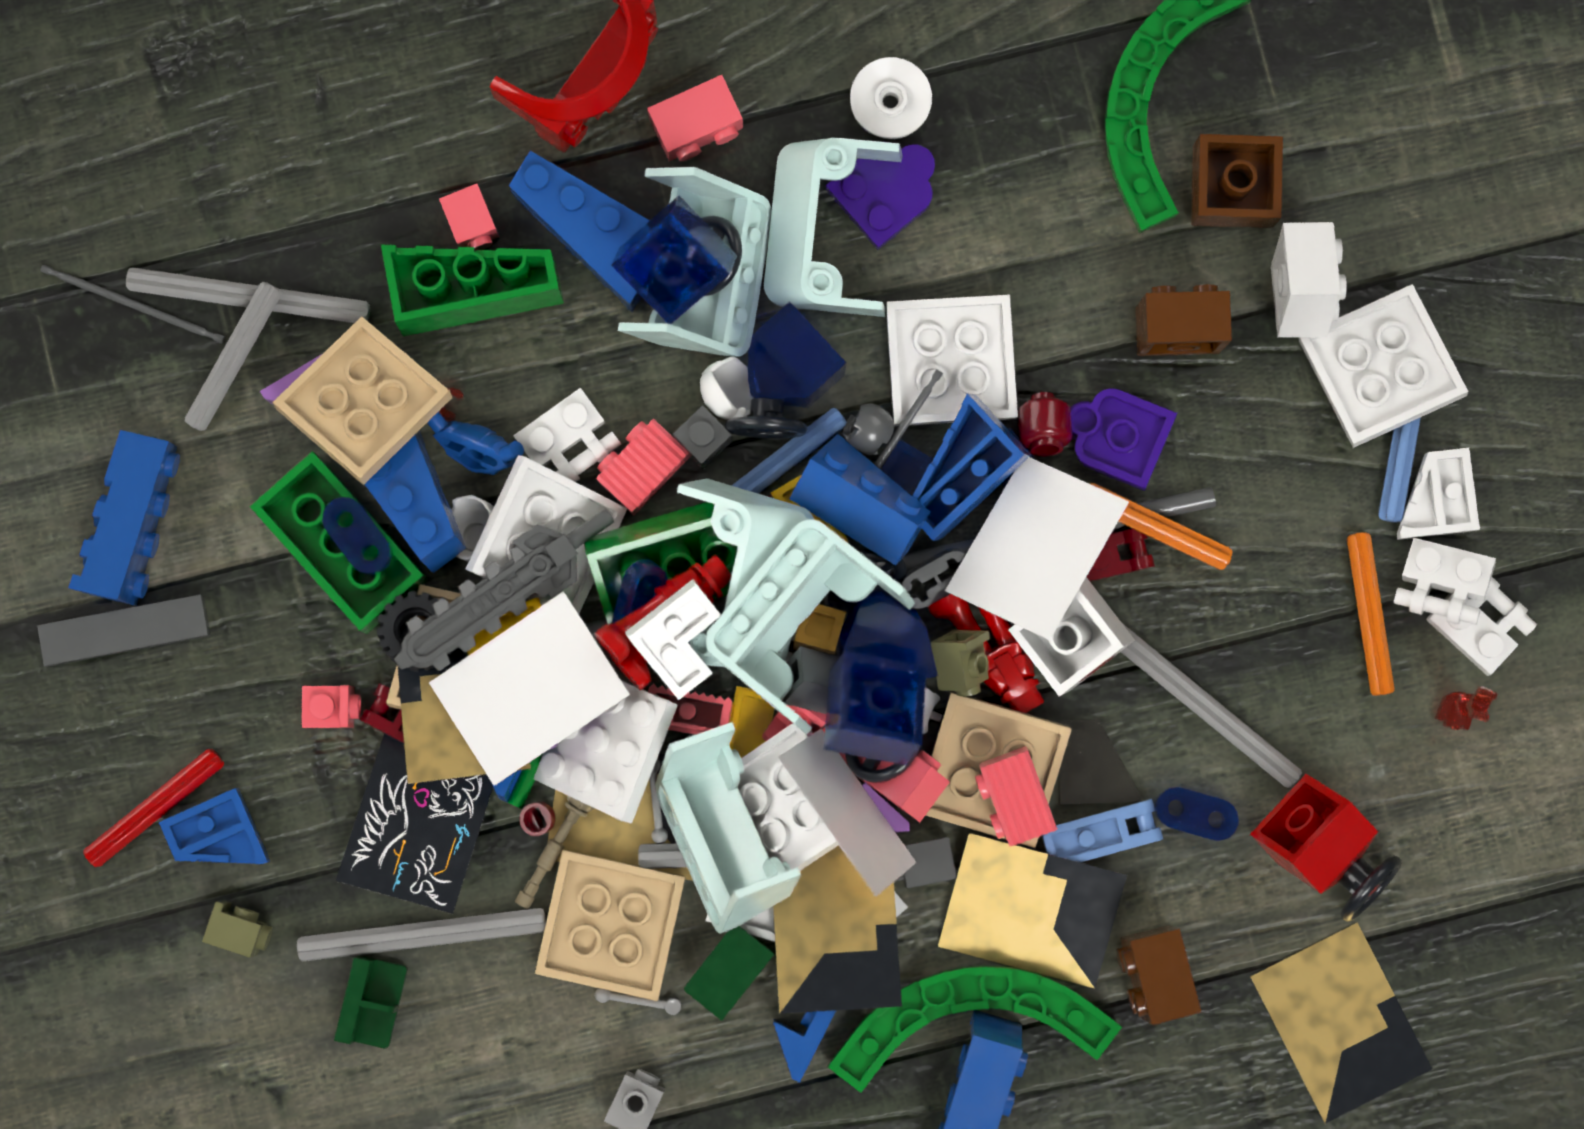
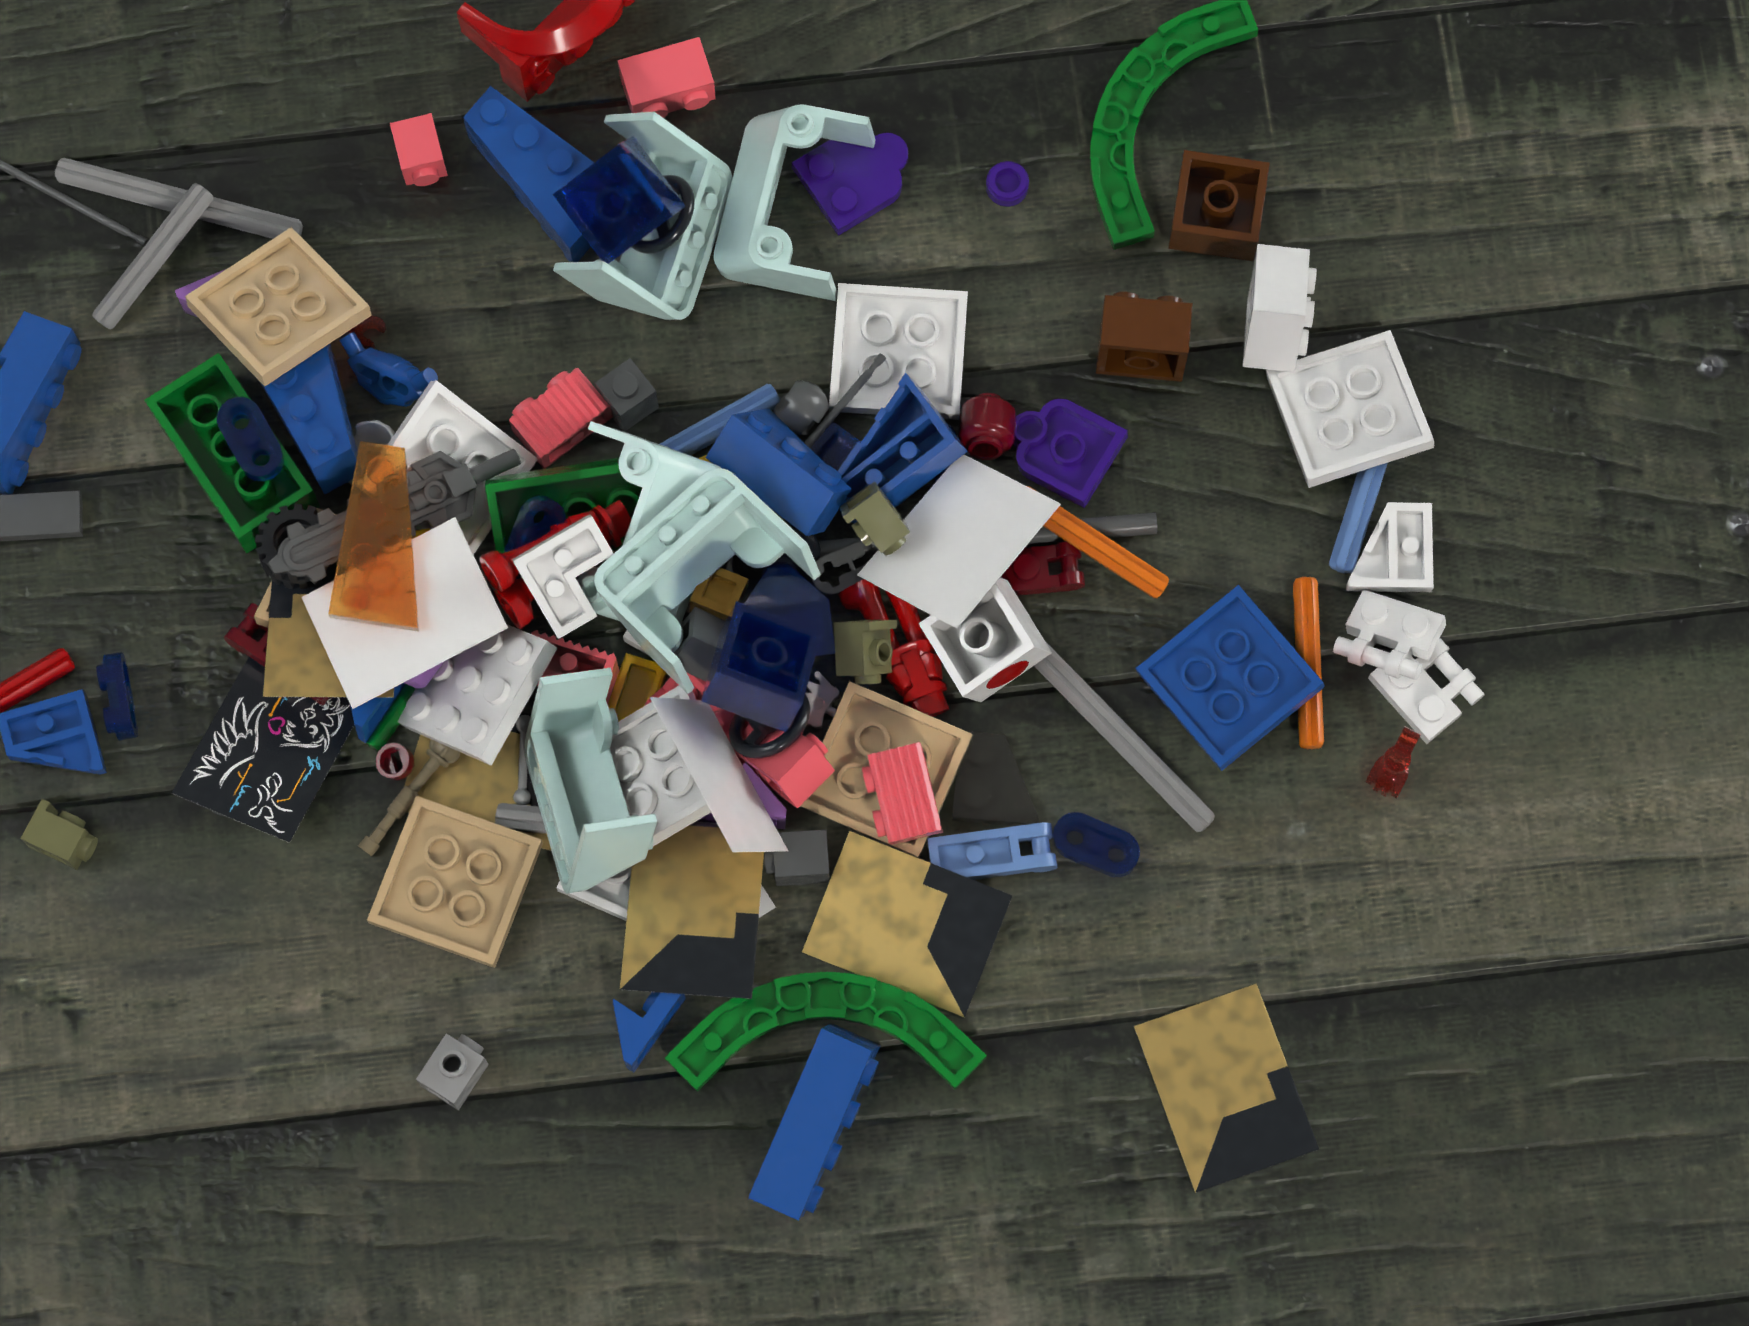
camera: 10 degrees right, 10 degrees down
light grey axle [297,908,546,961] -> none
coral bracket [302,685,361,728] -> none
dark green panel [334,956,408,1049] -> none
green wedge [381,245,564,337] -> none
white plate [513,388,621,482] -> none
light grey hinge [595,988,681,1015] -> none
dark green panel [684,926,775,1021] -> none
white hair [700,356,761,420] -> none
clear blue piece [725,301,846,439] -> none
white dish [850,57,932,139] -> none
reddish brown brick [1116,925,1202,1025] -> none
red piece [1250,774,1402,922] -> none
none -> clear blue plate [96,652,138,741]
none -> clear orange wing [328,441,419,632]
none -> olive brick [839,481,910,556]
none -> dark purple tile [986,161,1029,207]
none -> blue plate [1136,585,1325,771]

